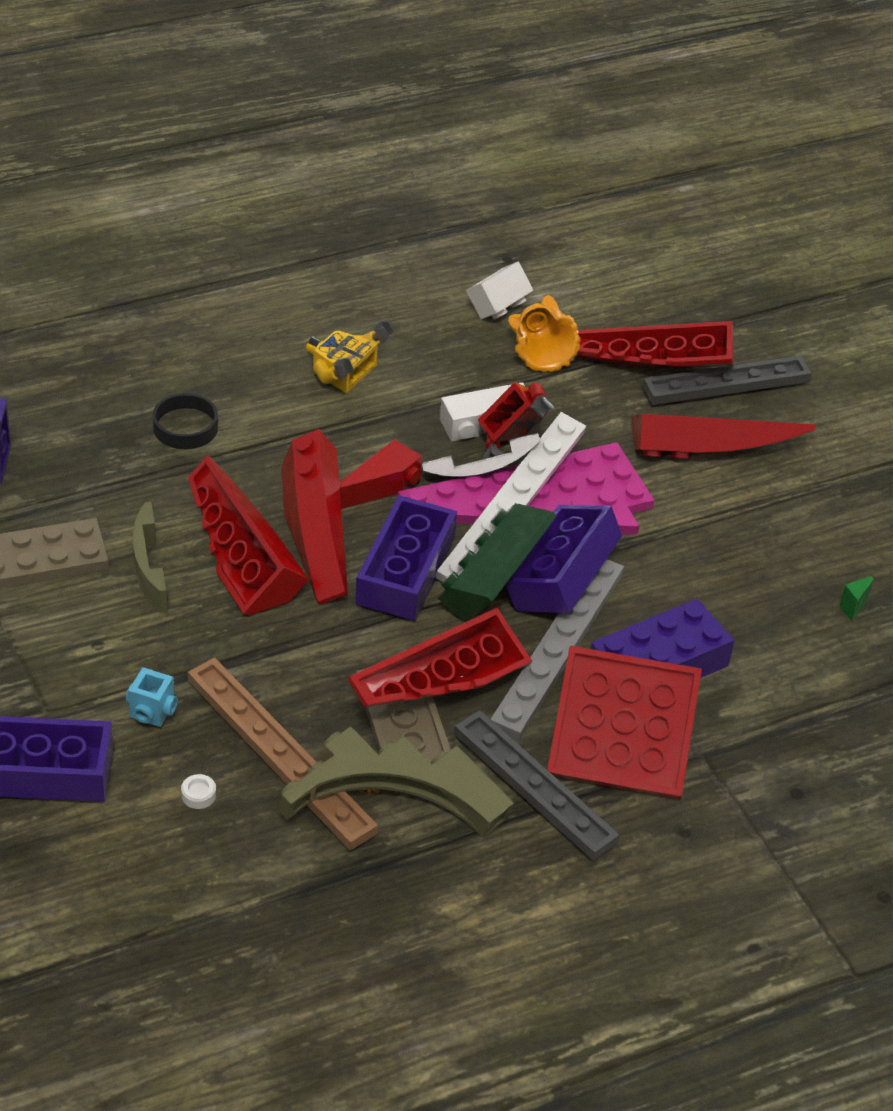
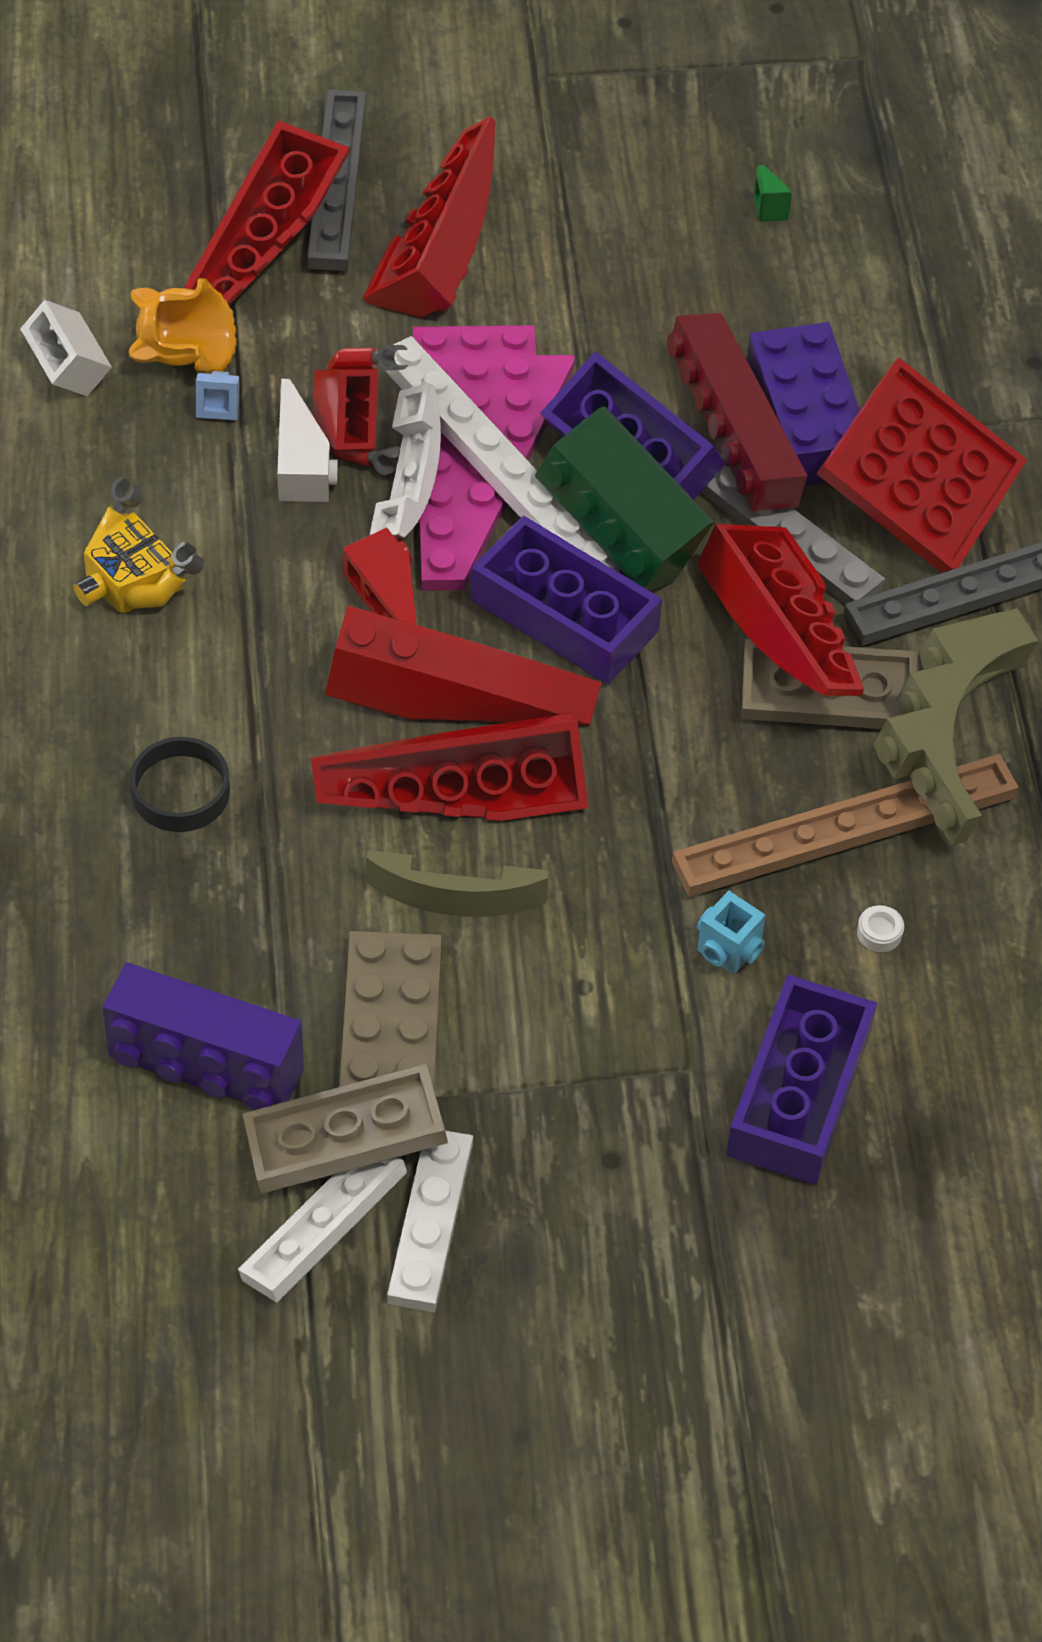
camera: 70 degrees left, 10 degrees up
none -> light blue tile [196,371,239,420]
none -> dark red brick [667,313,807,512]

